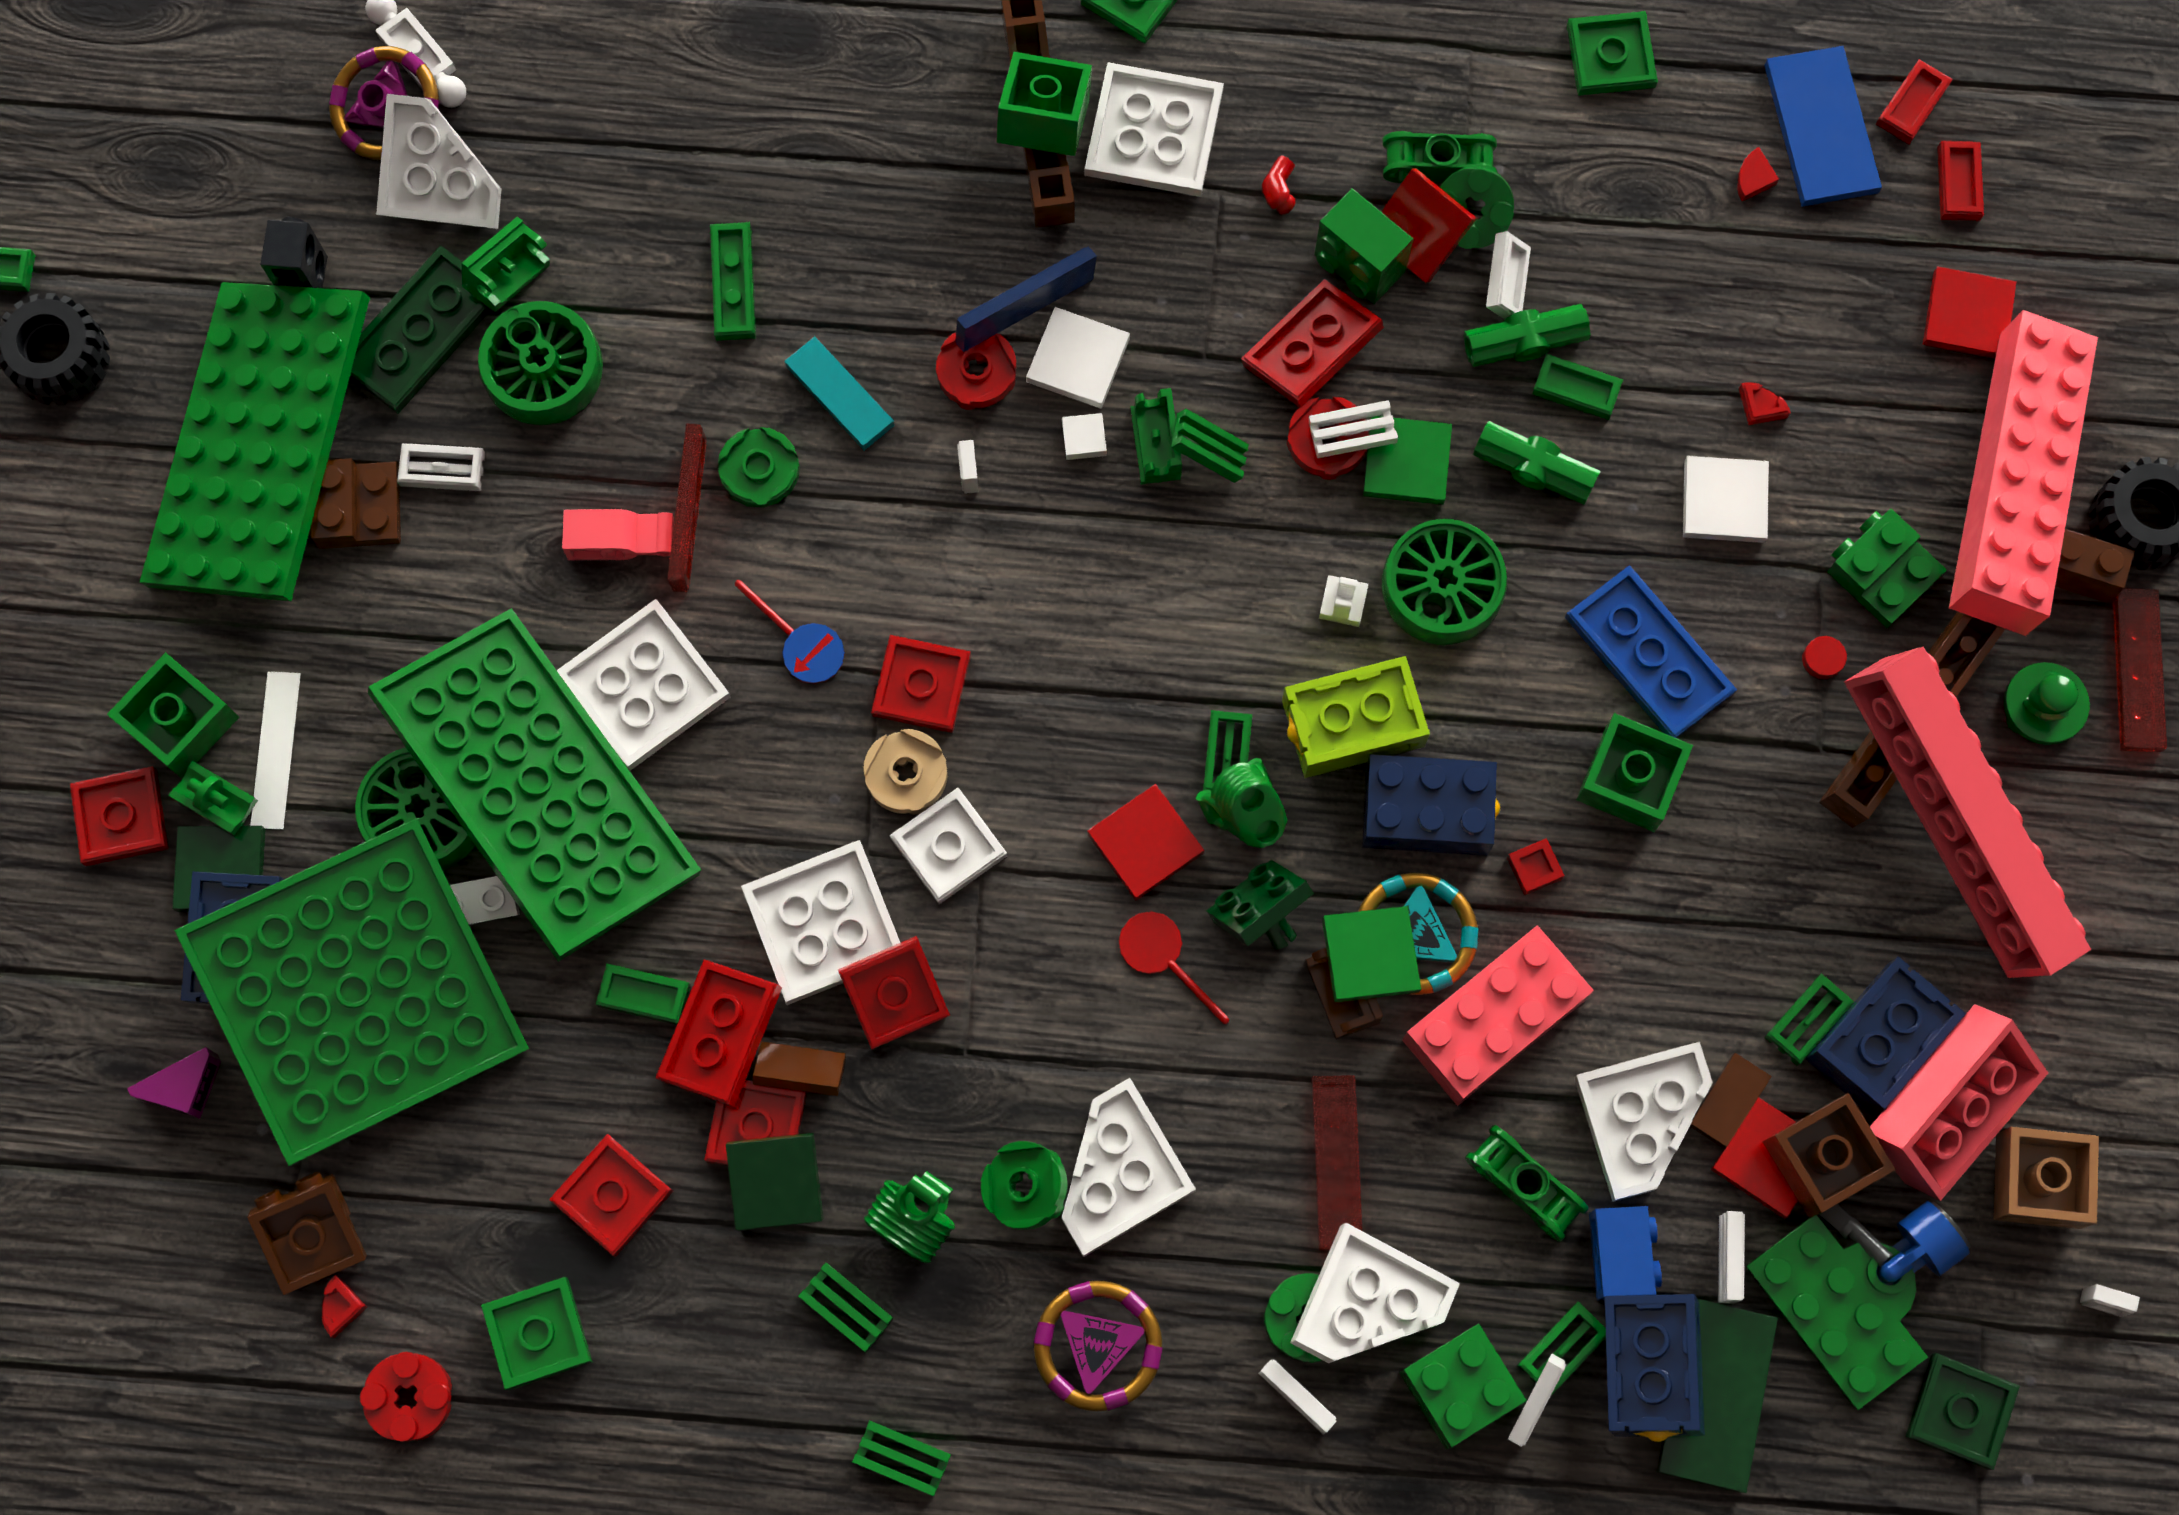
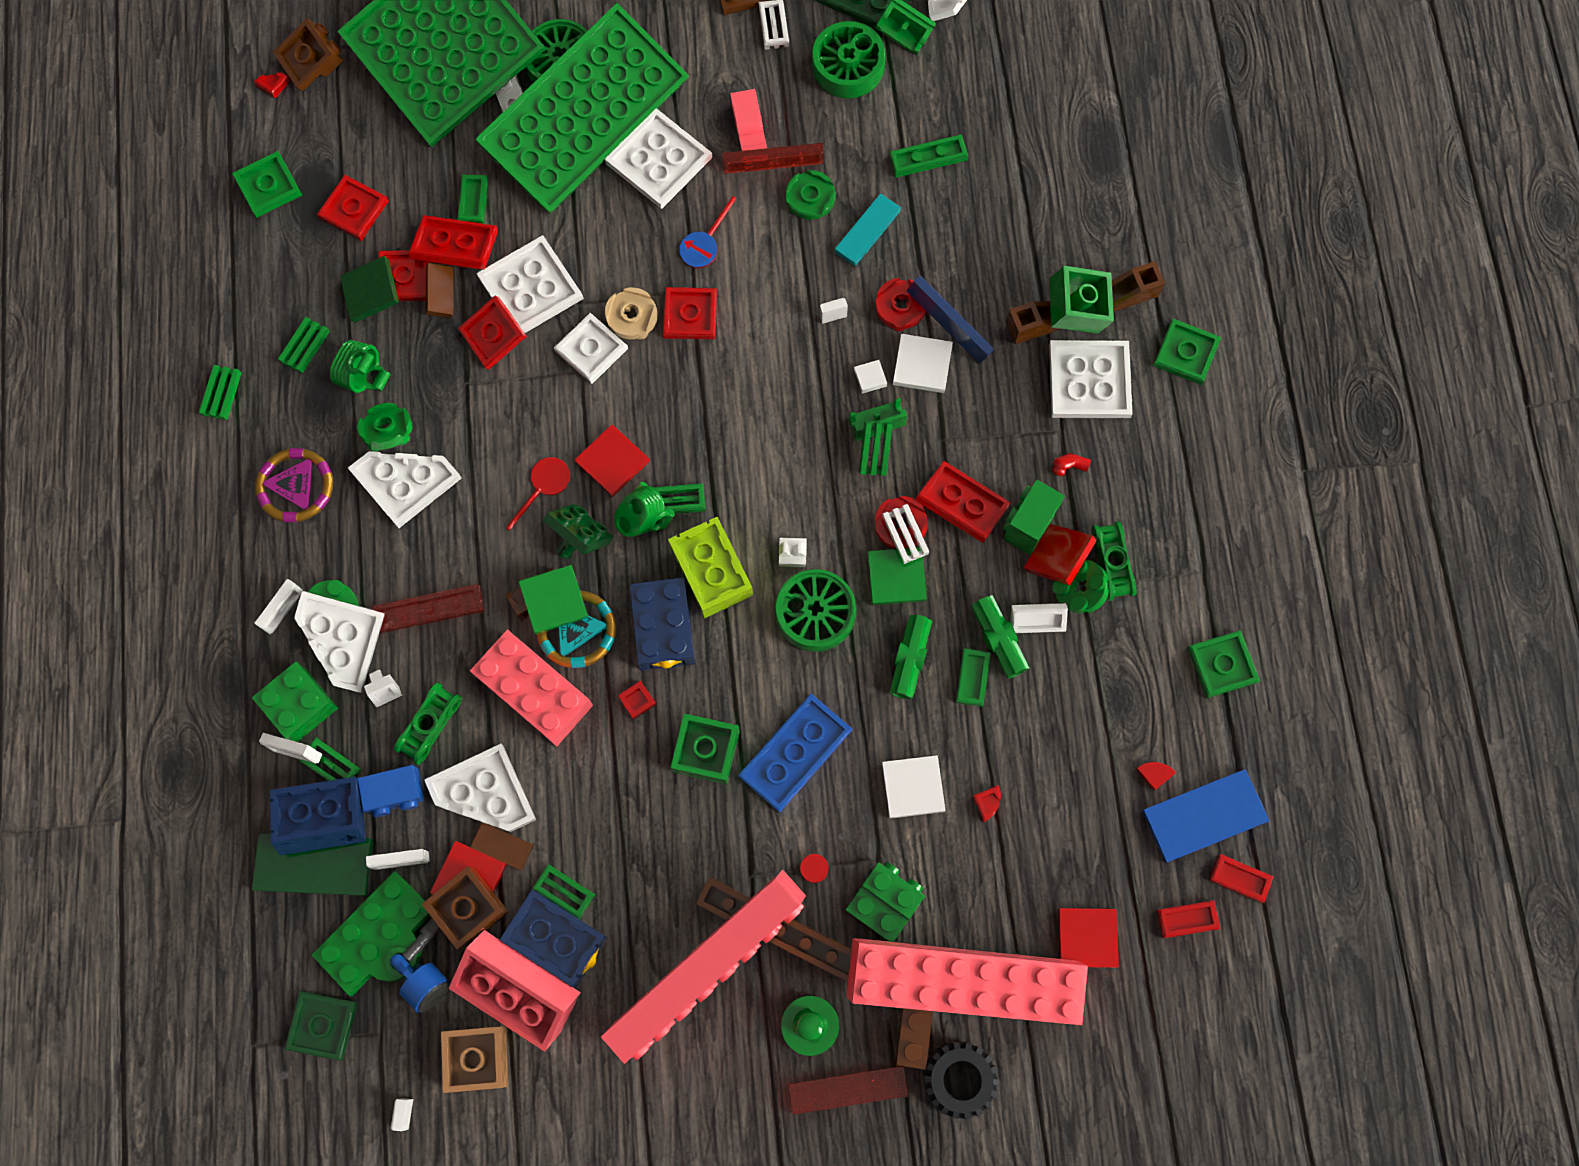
camera: 80 degrees right, 0 degrees up
red plate [360,1352,452,1442] -> none
none -> white tile [364,670,402,707]

